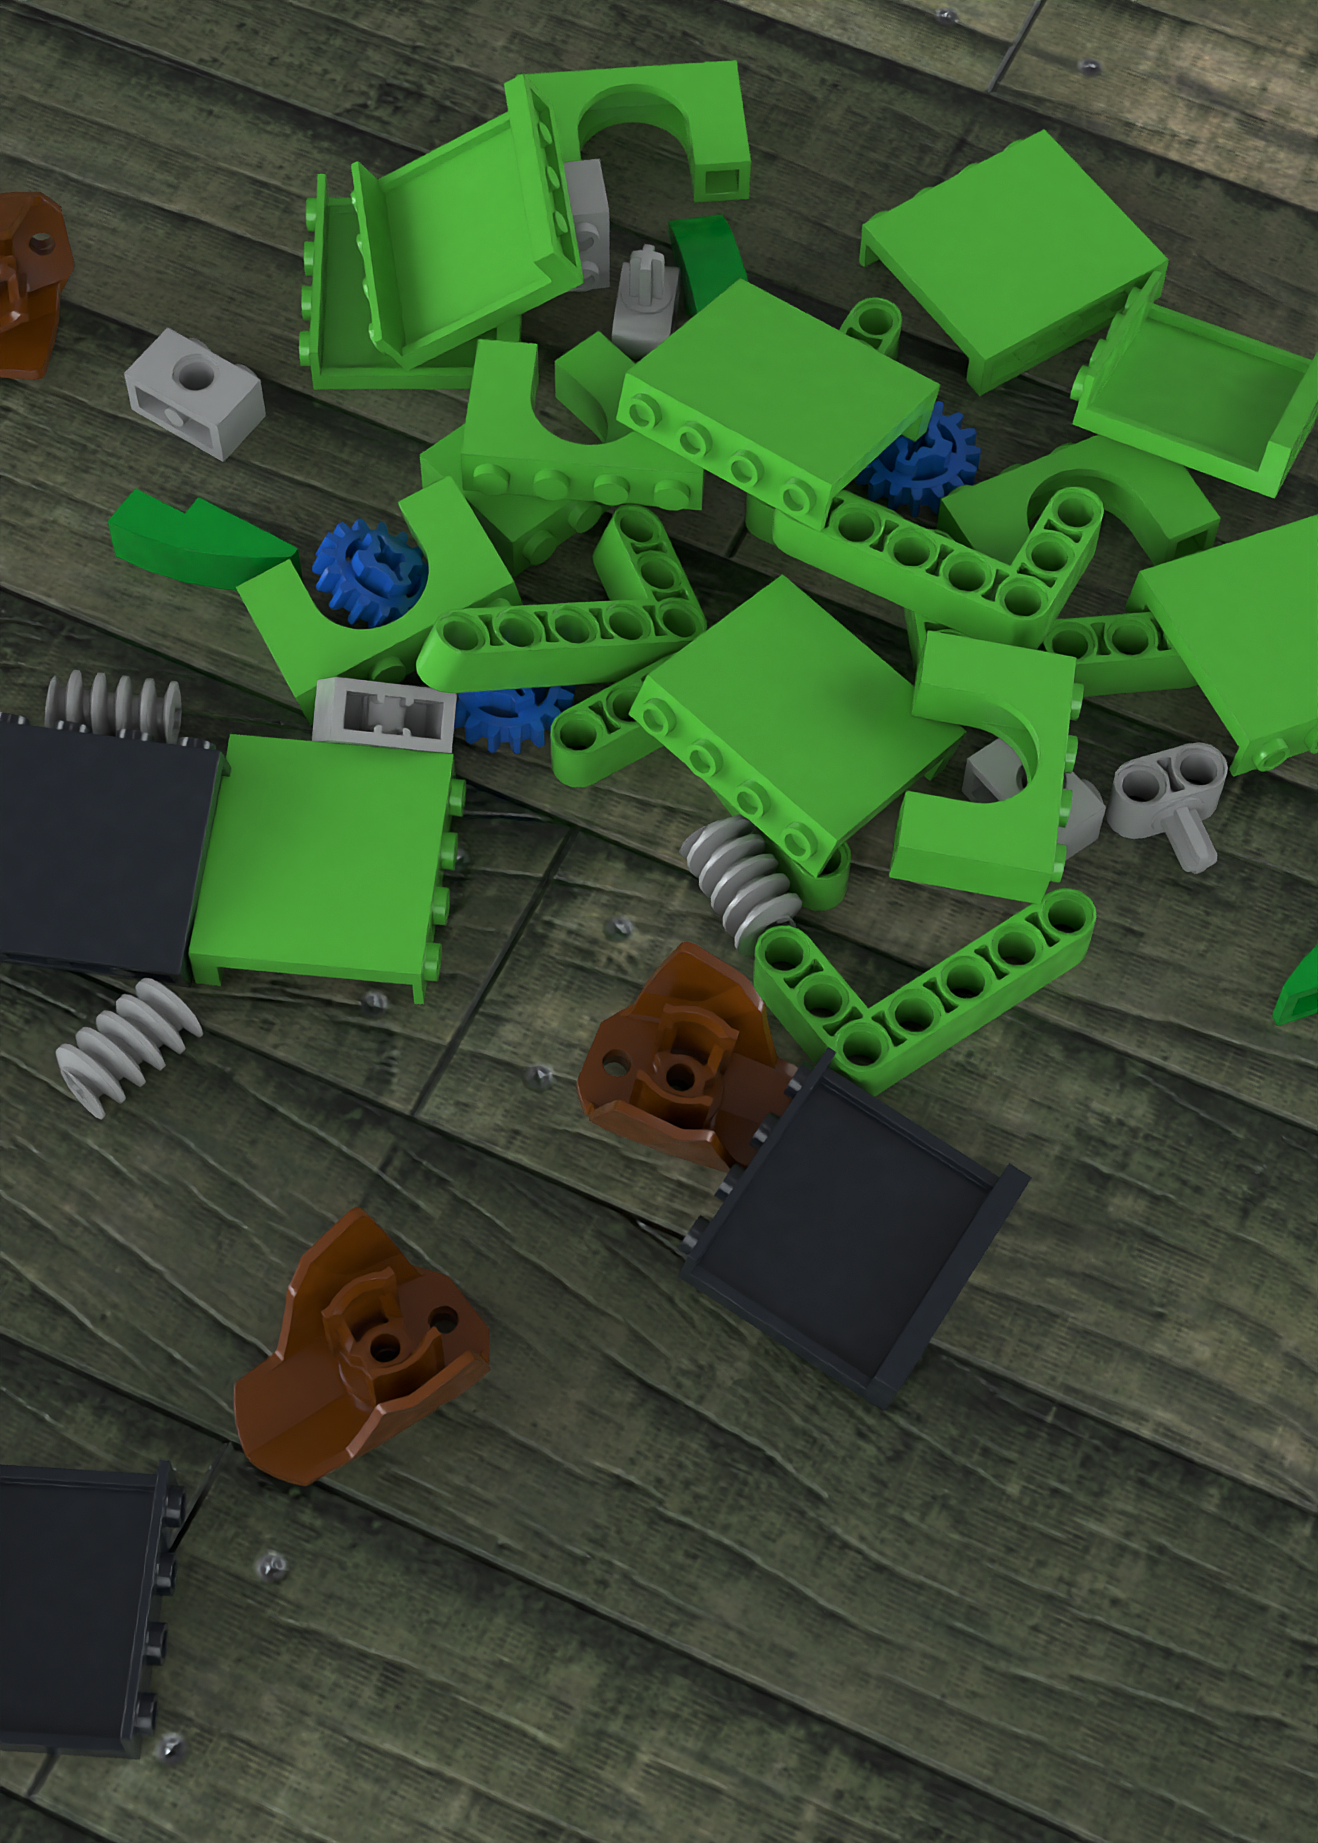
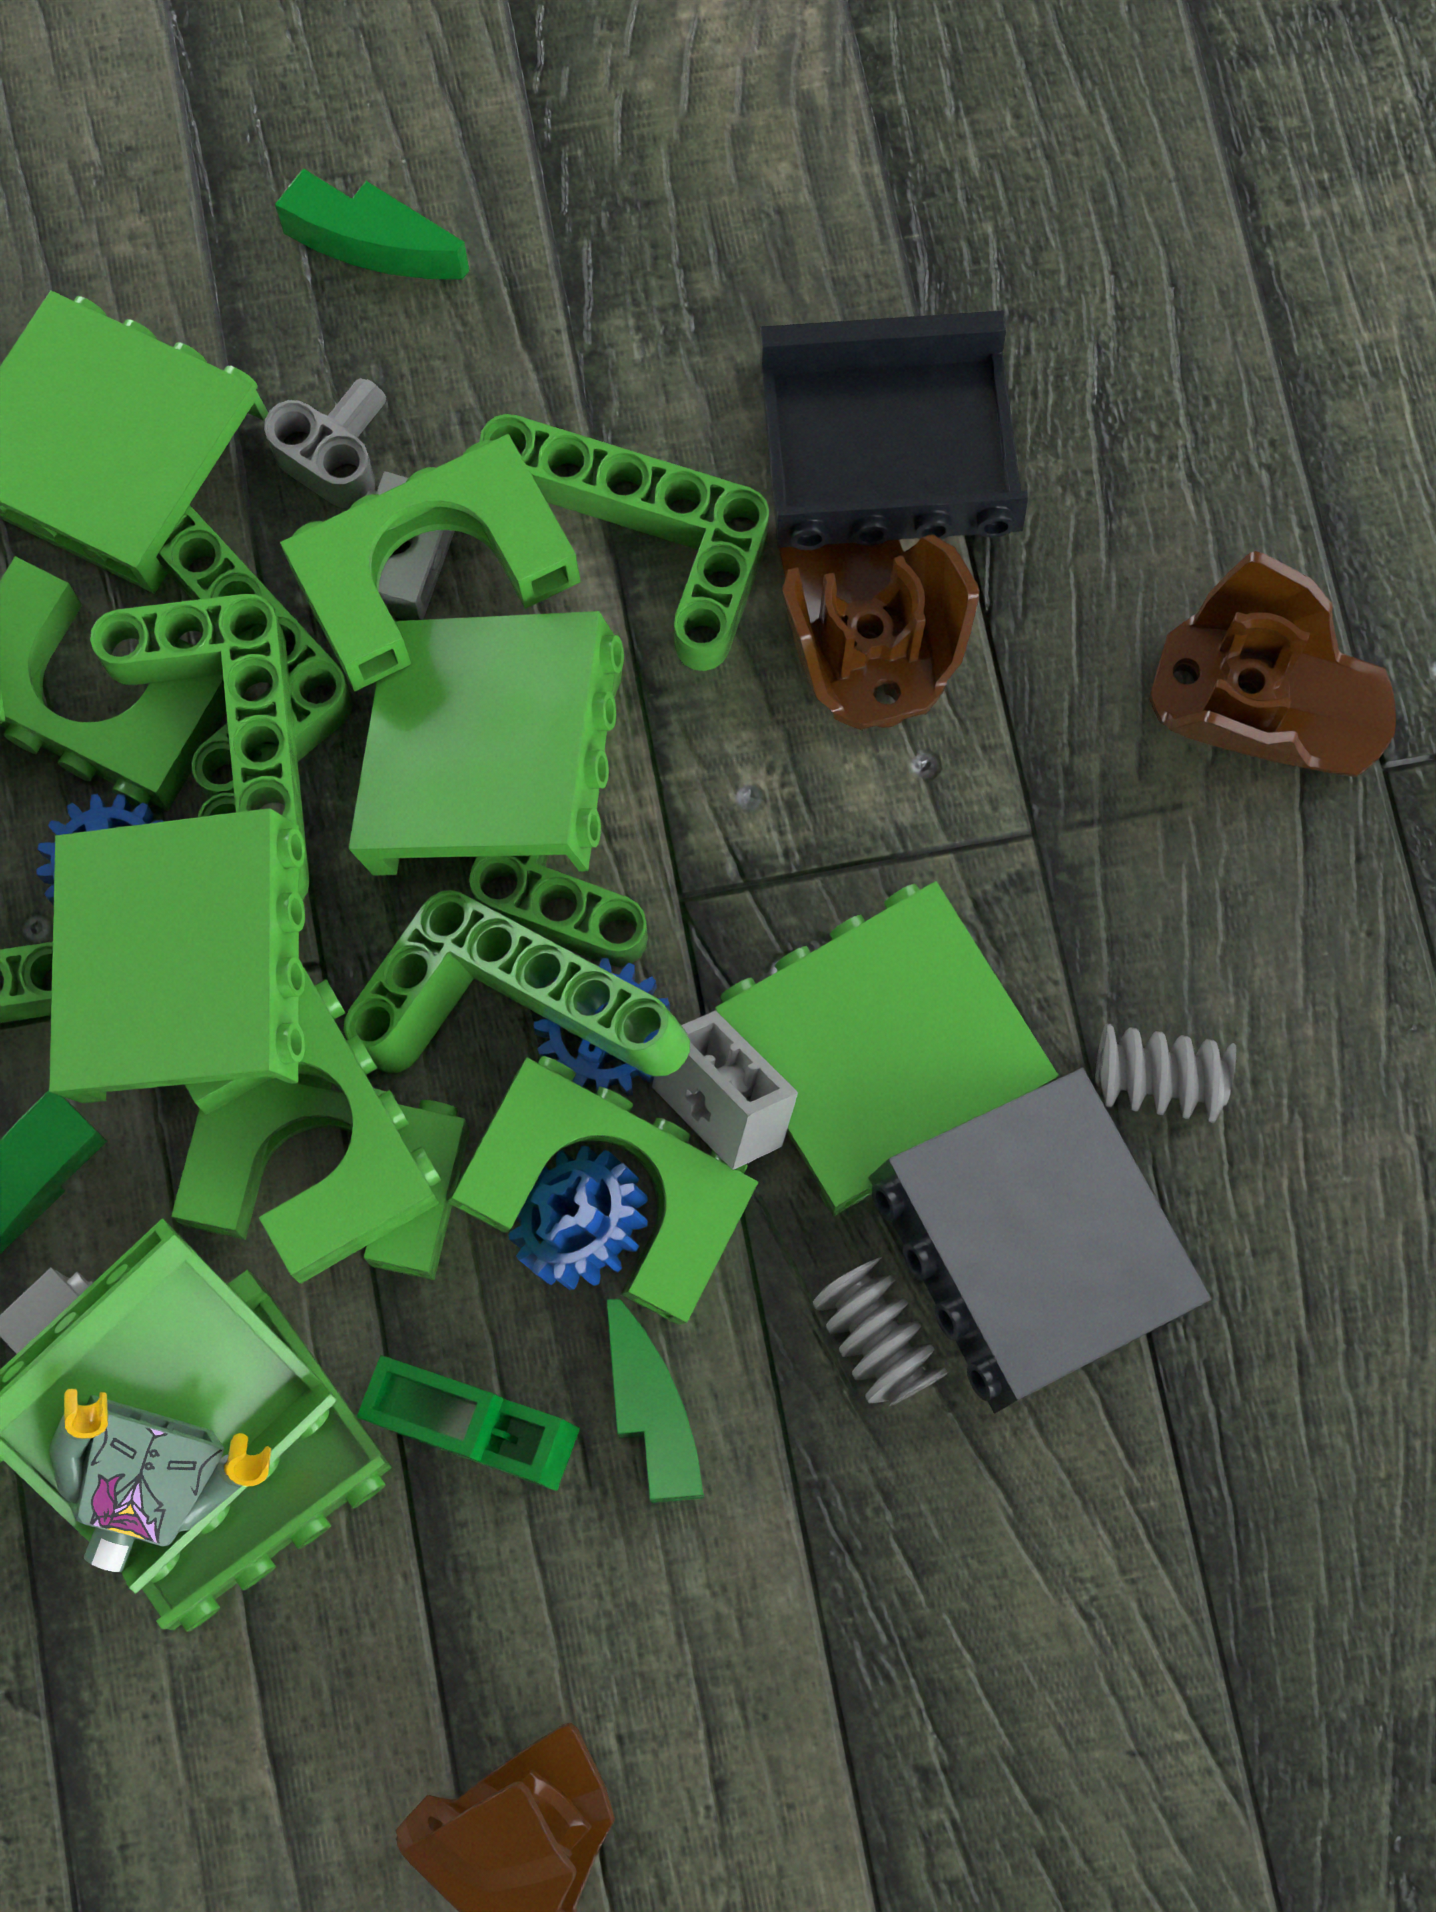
camera: 125 degrees left, 15 degrees up
light grey brick [124,327,266,462] -> none
light grey beam [611,244,681,360] -> none
light grey piece [679,814,802,956] -> none
none -> sand green torso [49,1389,271,1572]
none -> green slope [357,1355,580,1491]

